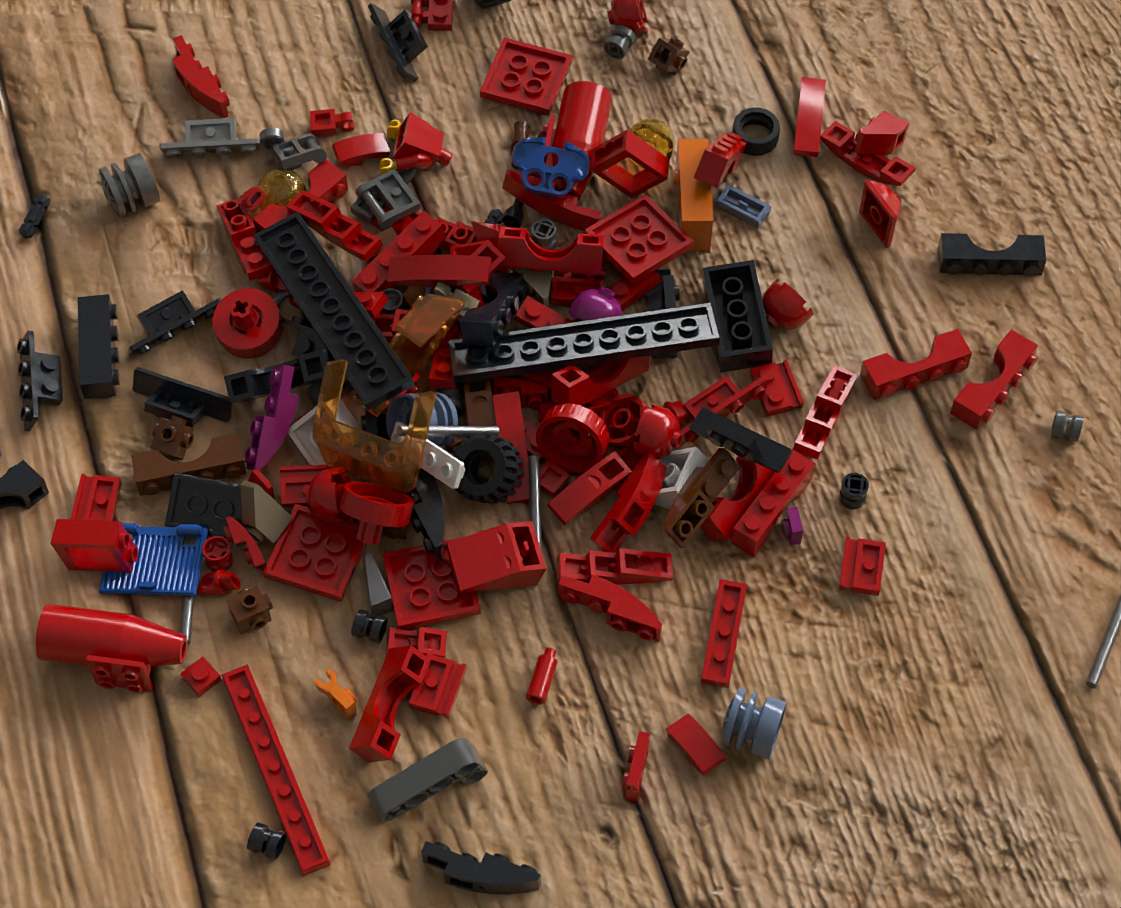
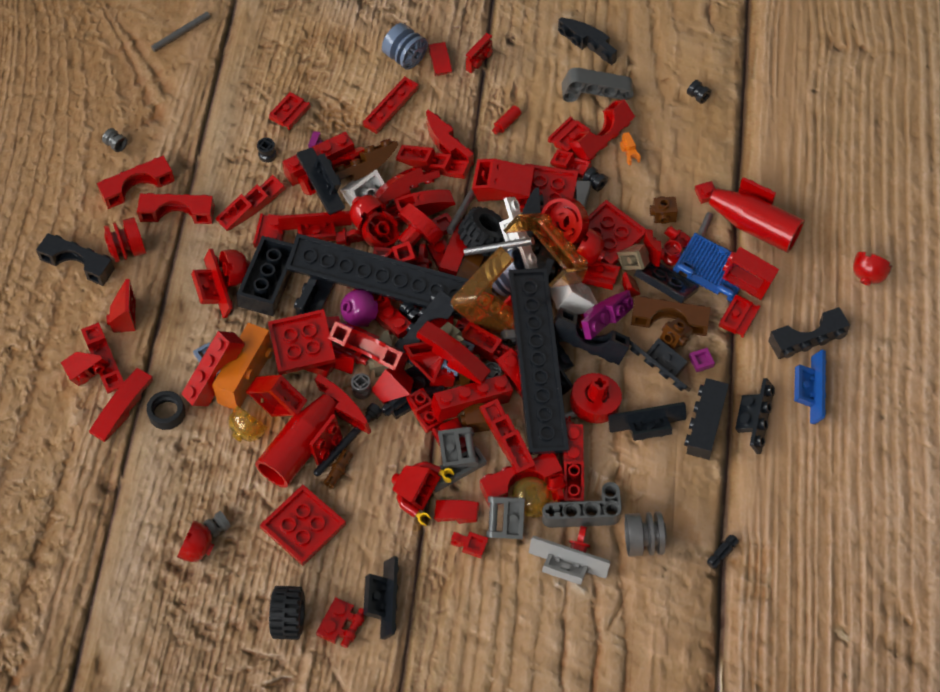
camera: 155 degrees left, 0 degrees up
red slope [172,35,230,118] -> none
red tile [221,664,331,877] -> none
flat silver tile [259,128,285,149] -> none
blue piece [512,137,590,199] -> none
reddish brown brick [648,37,690,74] -> none
none -> red wheel [104,217,146,263]
none -> red bracket [191,249,233,318]
none -> dark grey beam [542,482,621,528]
none -> red piece [569,526,590,553]
none -> magenta plate [689,348,715,373]

